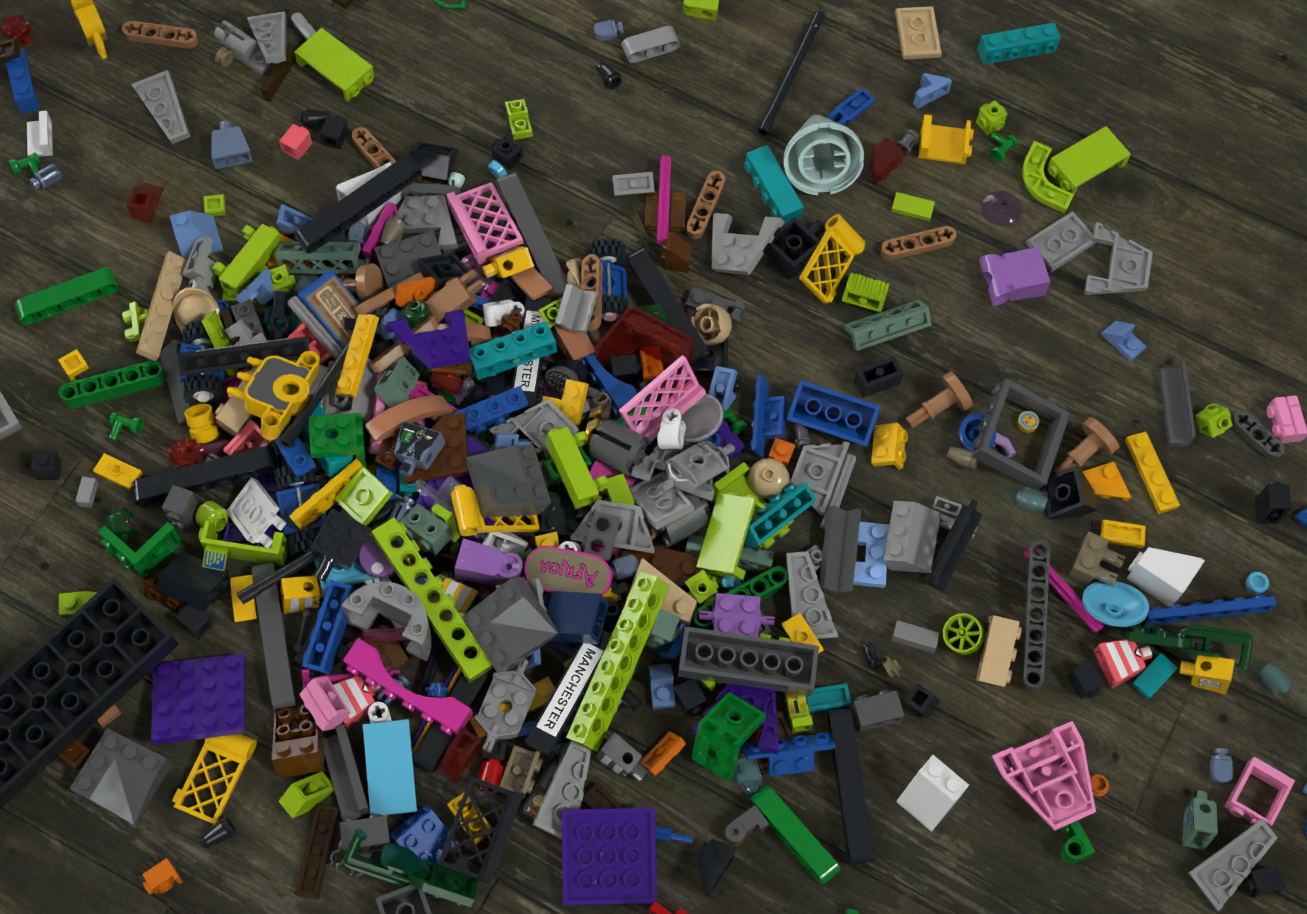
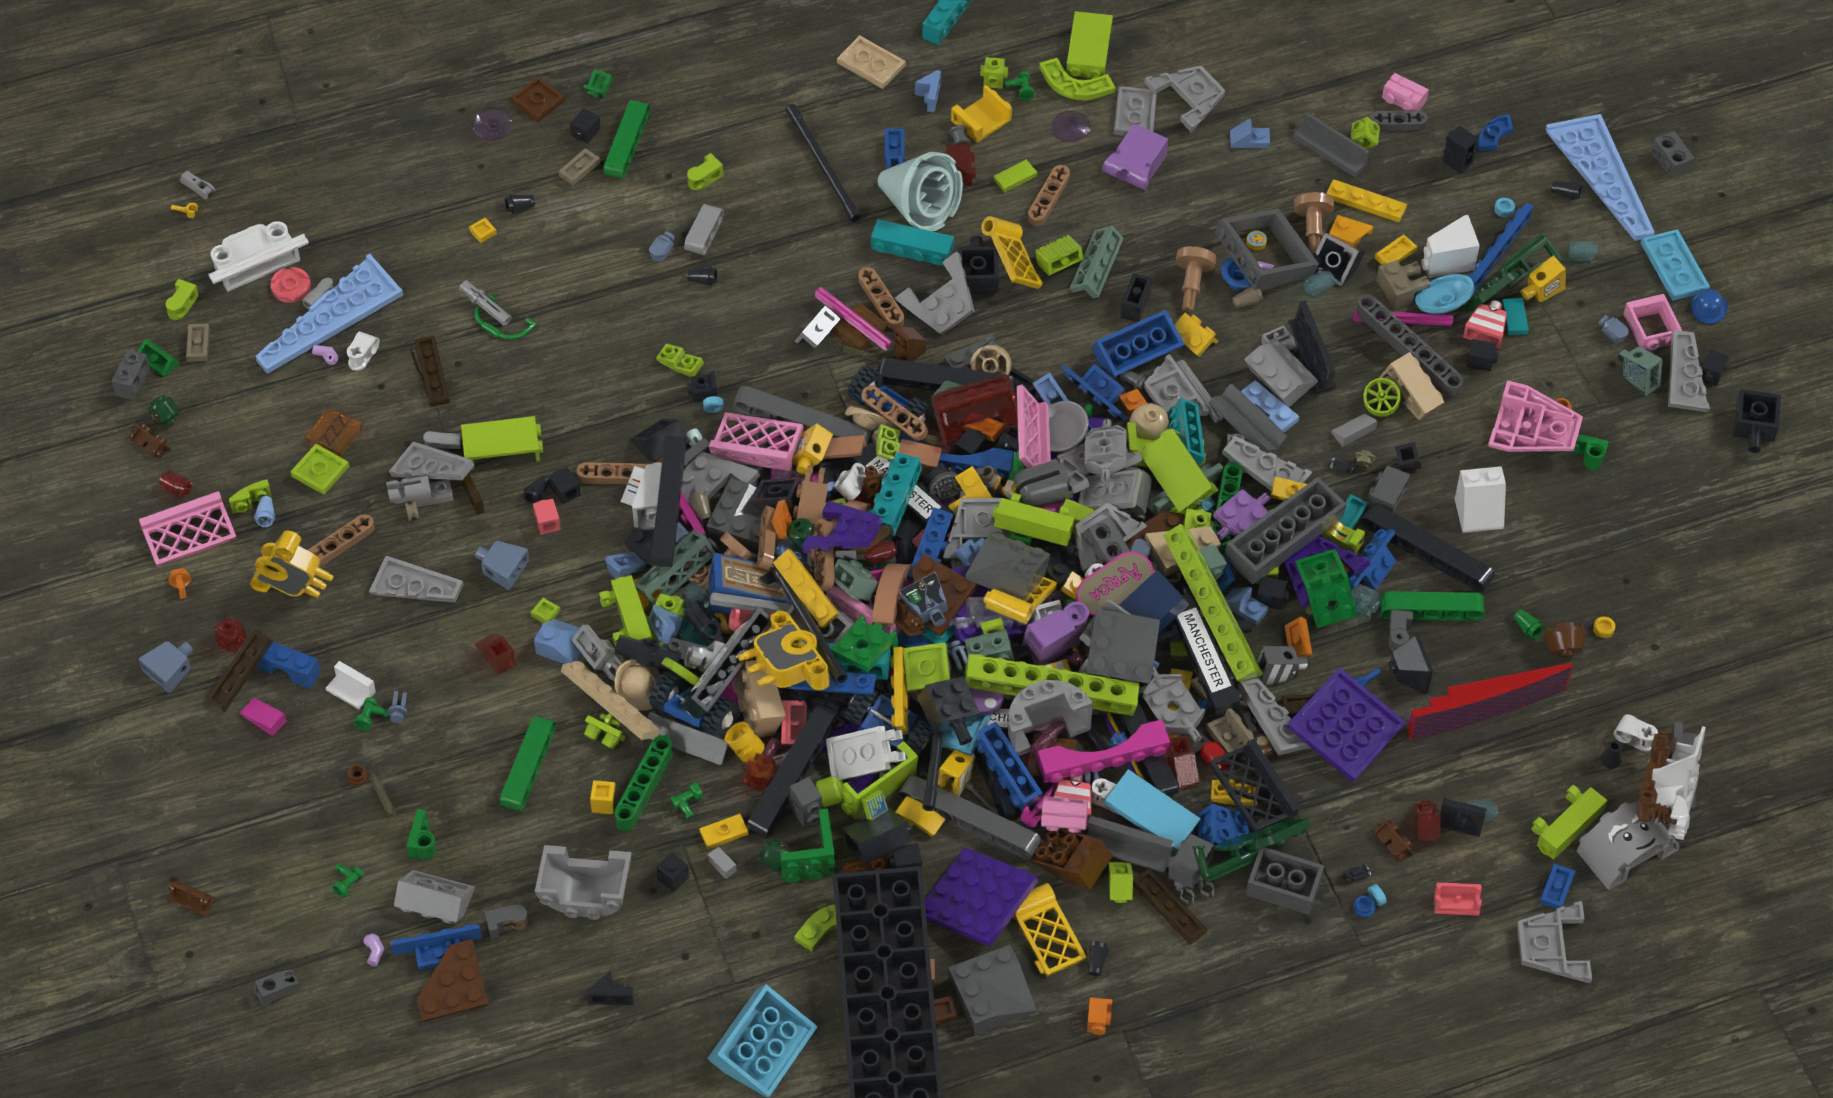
camera: 45 degrees left, 10 degrees down
light grey panel [555,284,598,333] -> none
white piece [658,408,686,449] -> none
none -> black piece [615,634,682,670]

